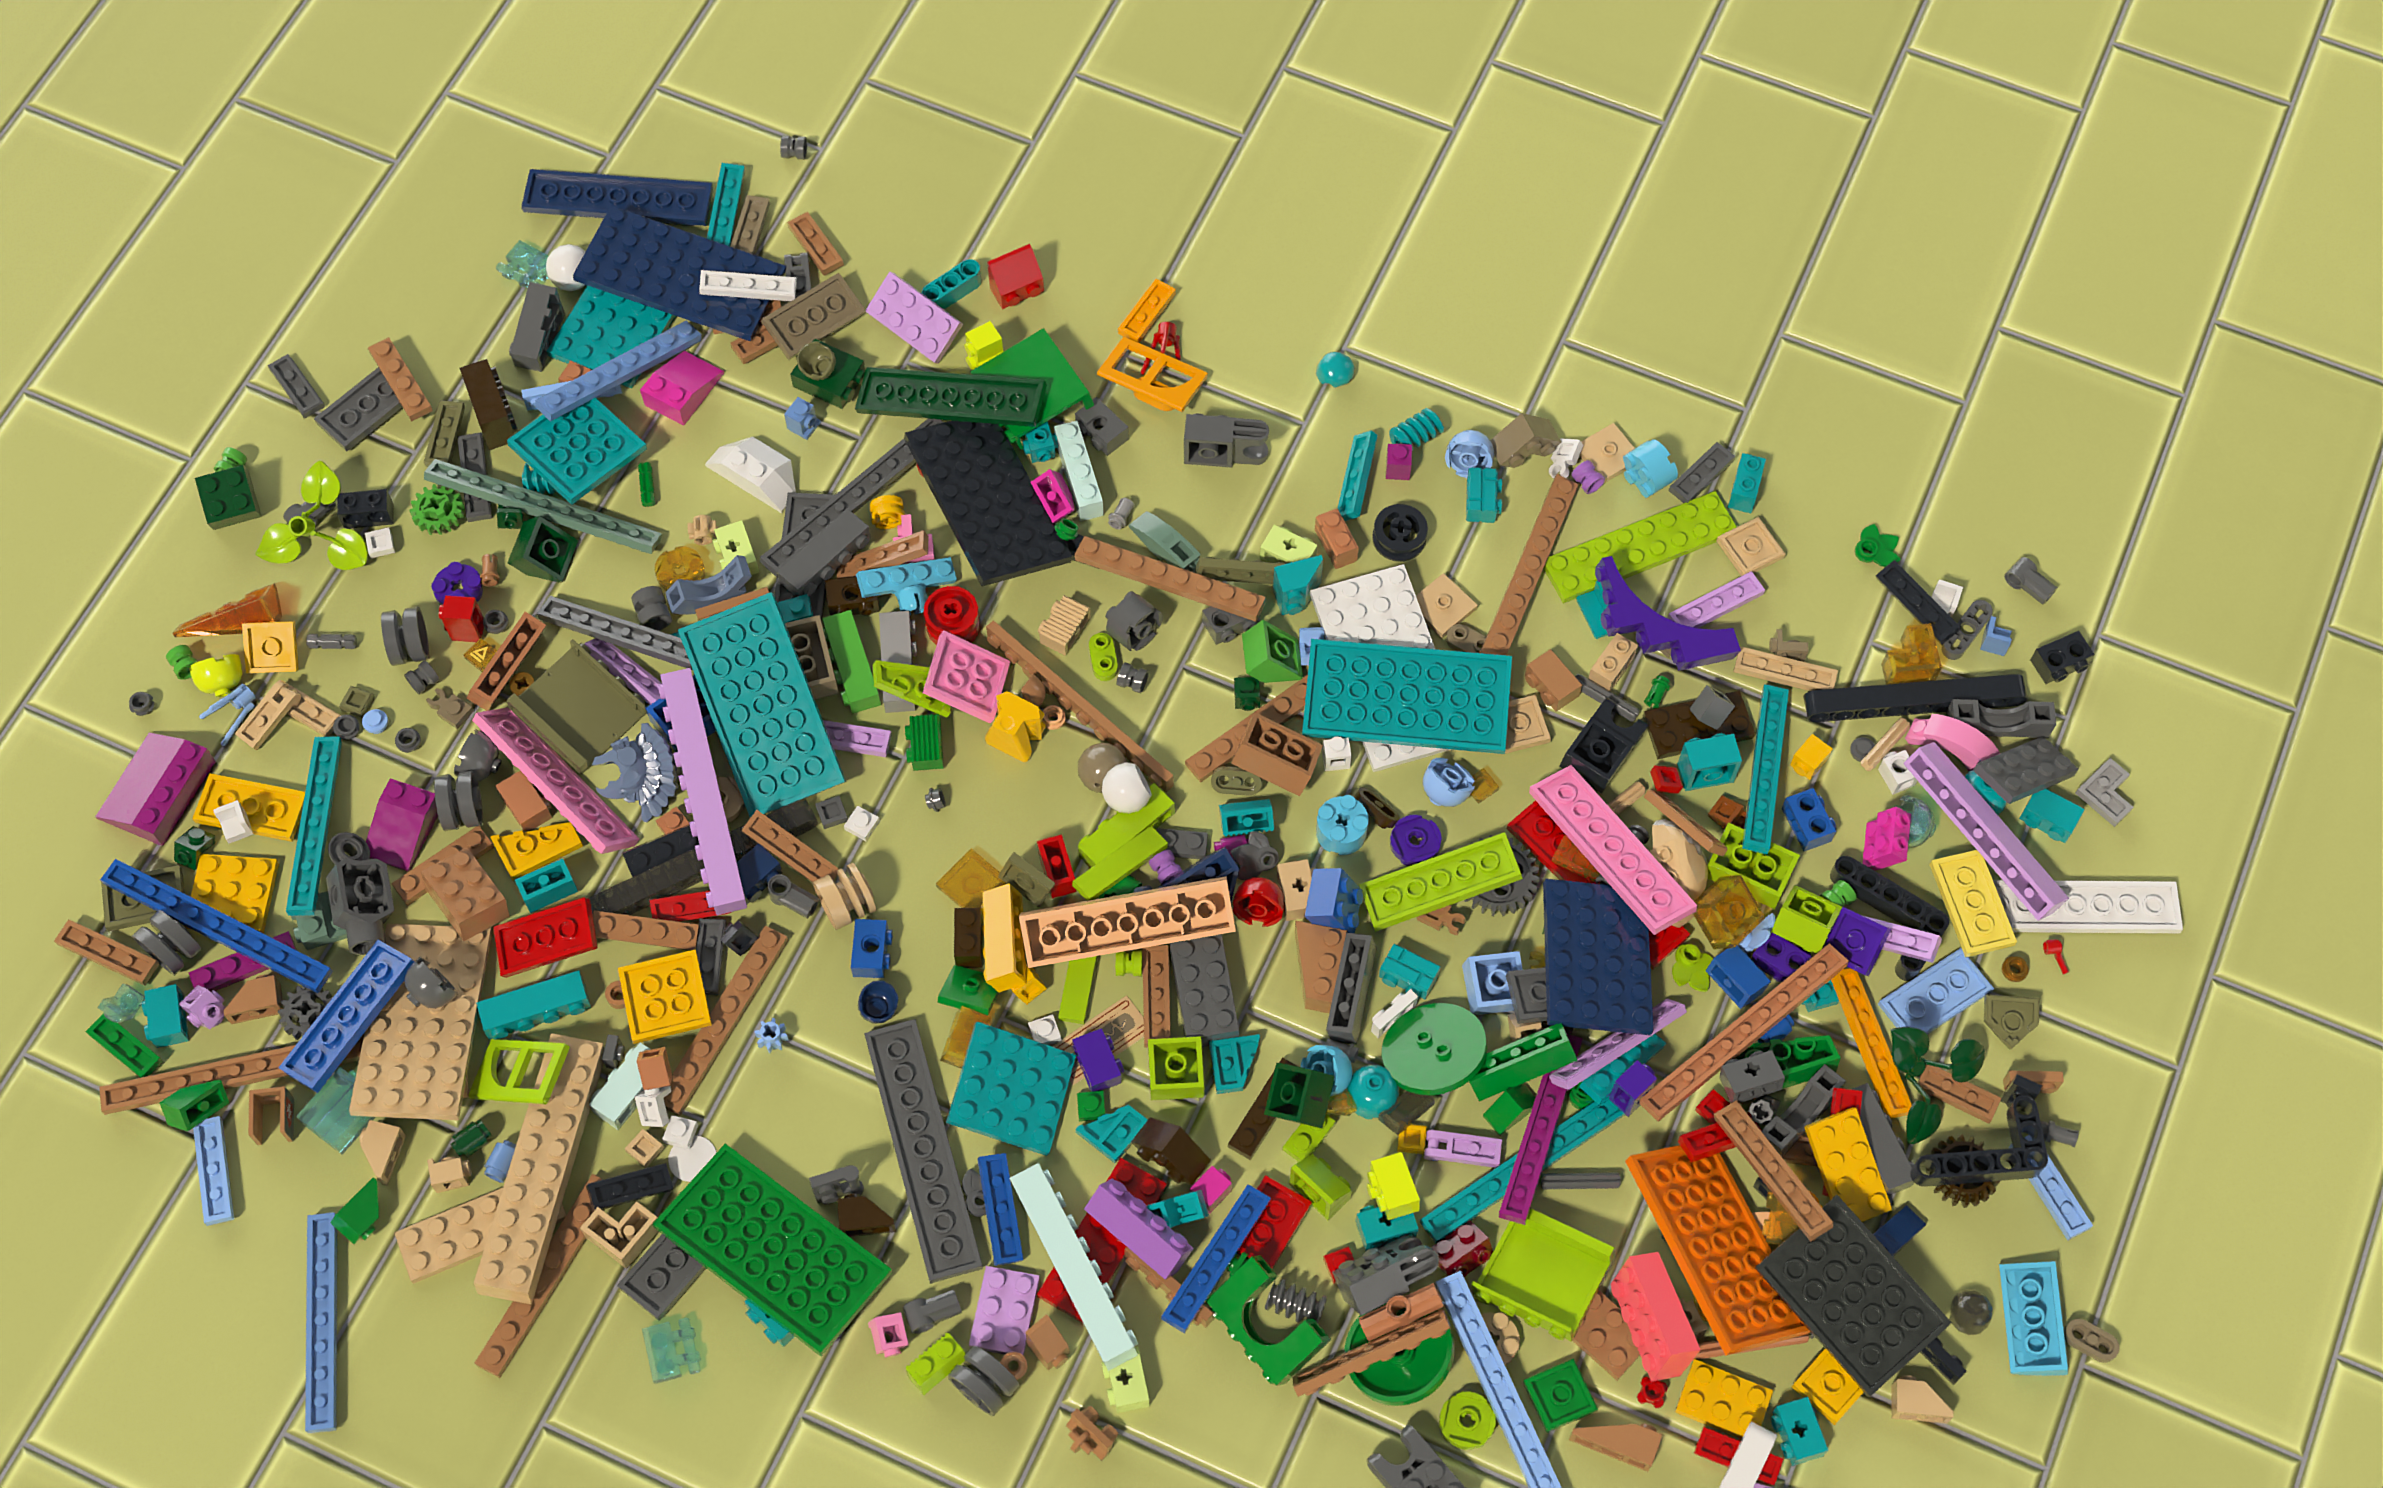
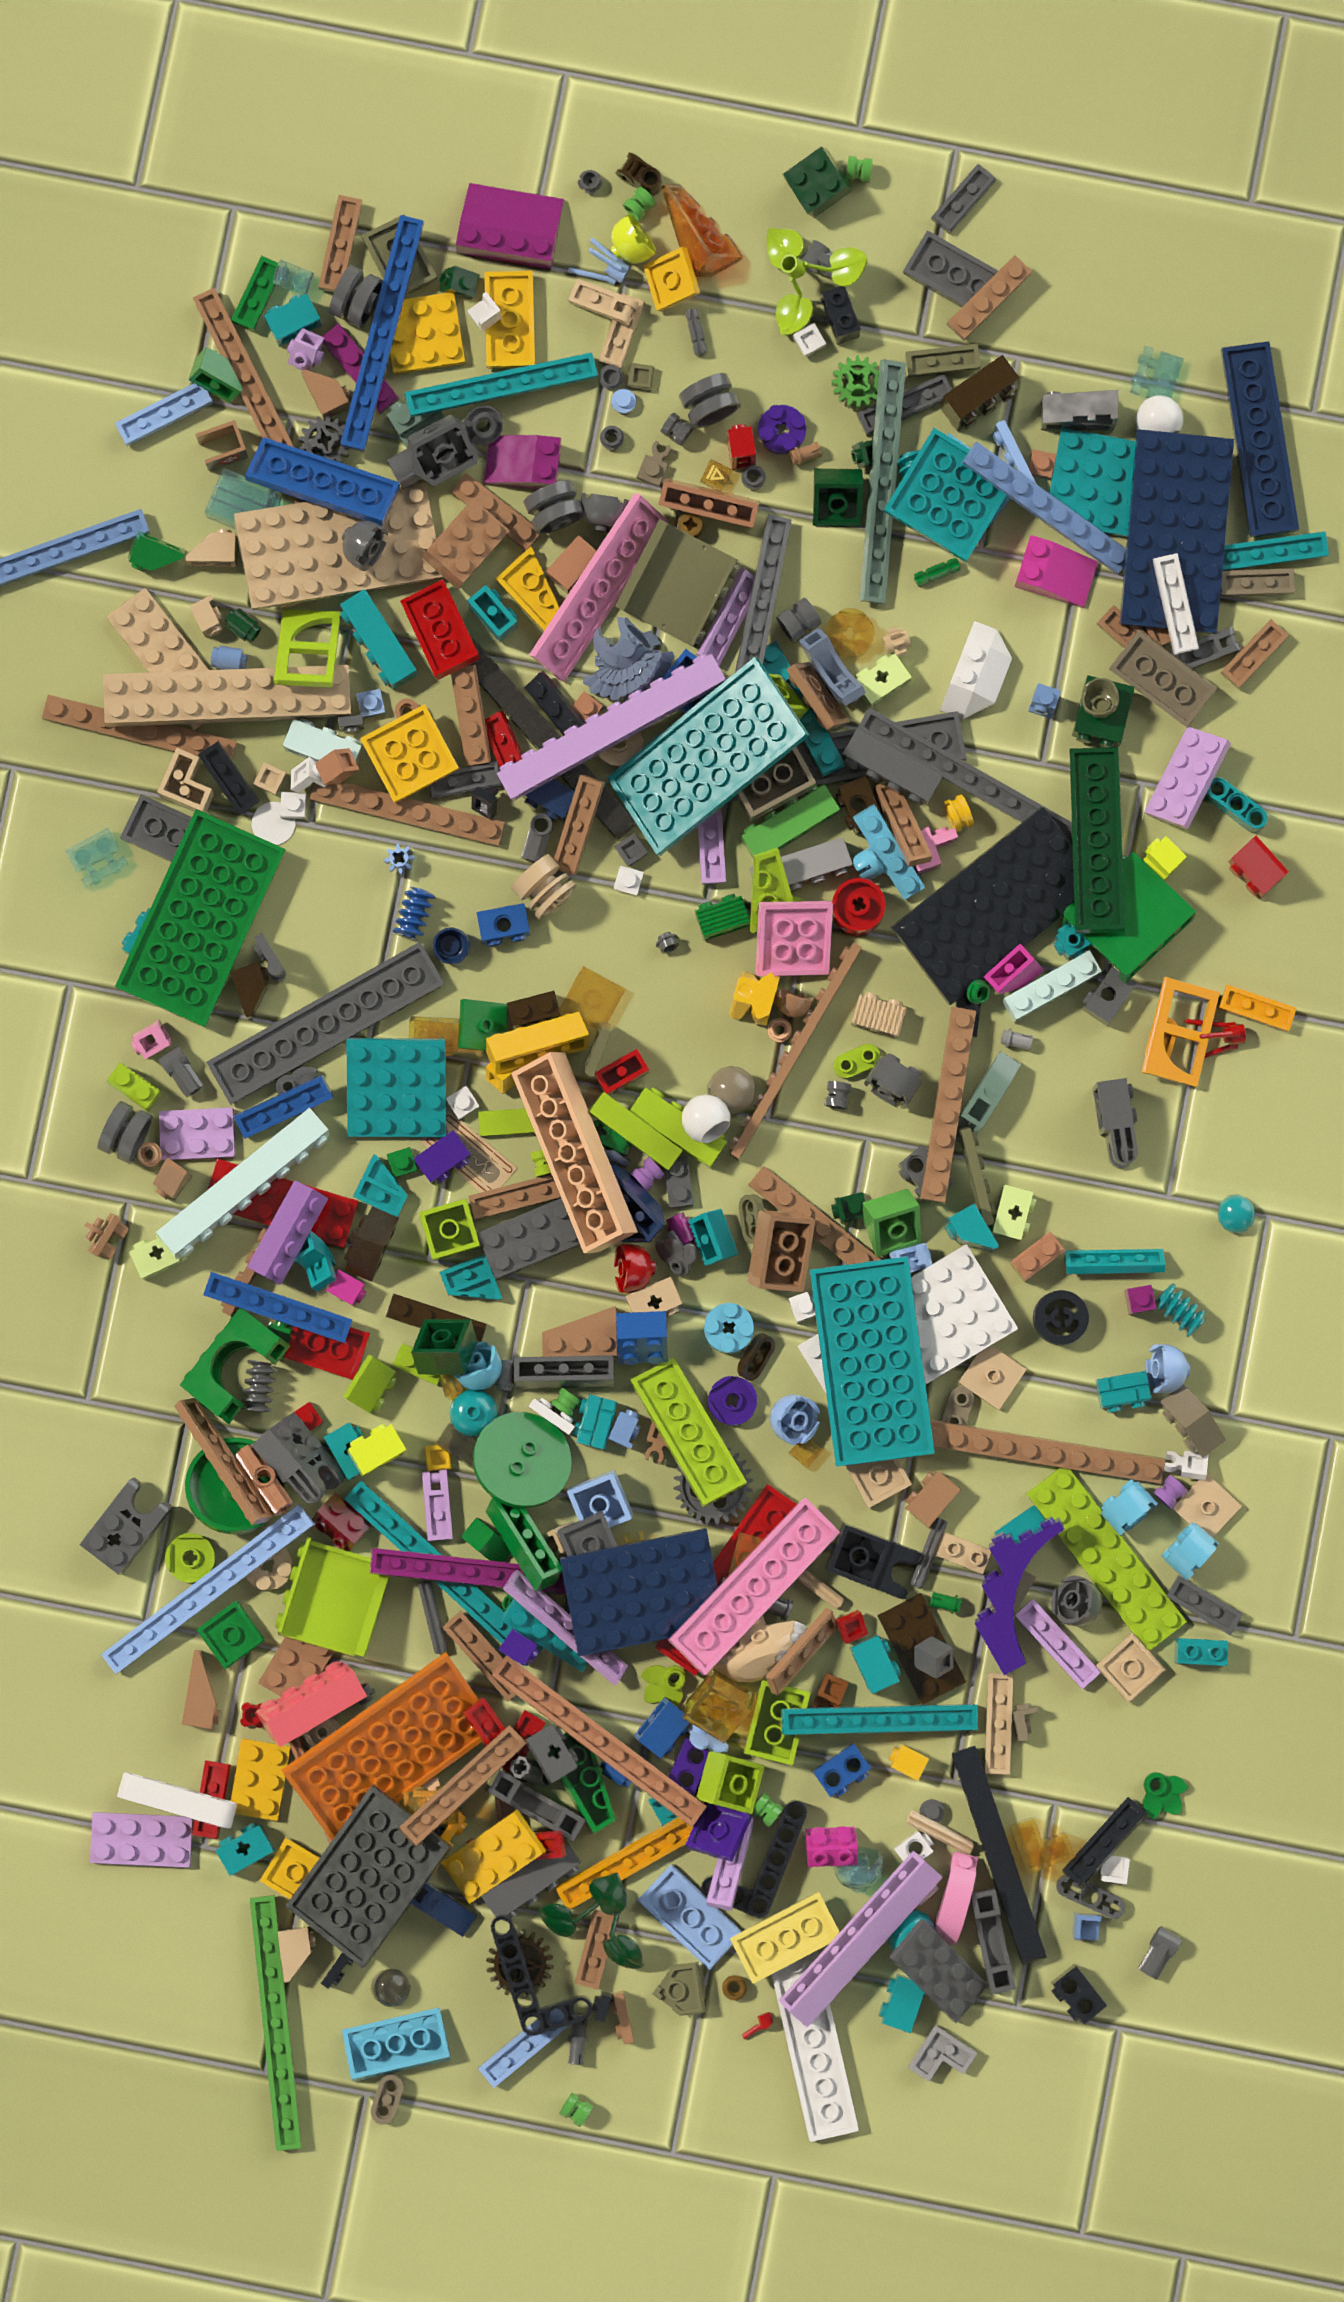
camera: 75 degrees right, 20 degrees up
none -> bright green plate [250,1895,302,2151]
none -> light blue plate [356,689,385,719]
none -> blue piece [393,886,436,941]
none -> medium nougat plate [442,1611,516,1702]
none -> bright green wheel [551,1388,582,1418]
none -> bright green wheel [559,2092,593,2127]
none -> medium blue brick [608,1409,641,1449]
none -> dark brown piece [615,152,662,196]
none -> dark grey cylinder [1051,1575,1102,1627]
none -> medium azure brick [1101,1479,1158,1536]

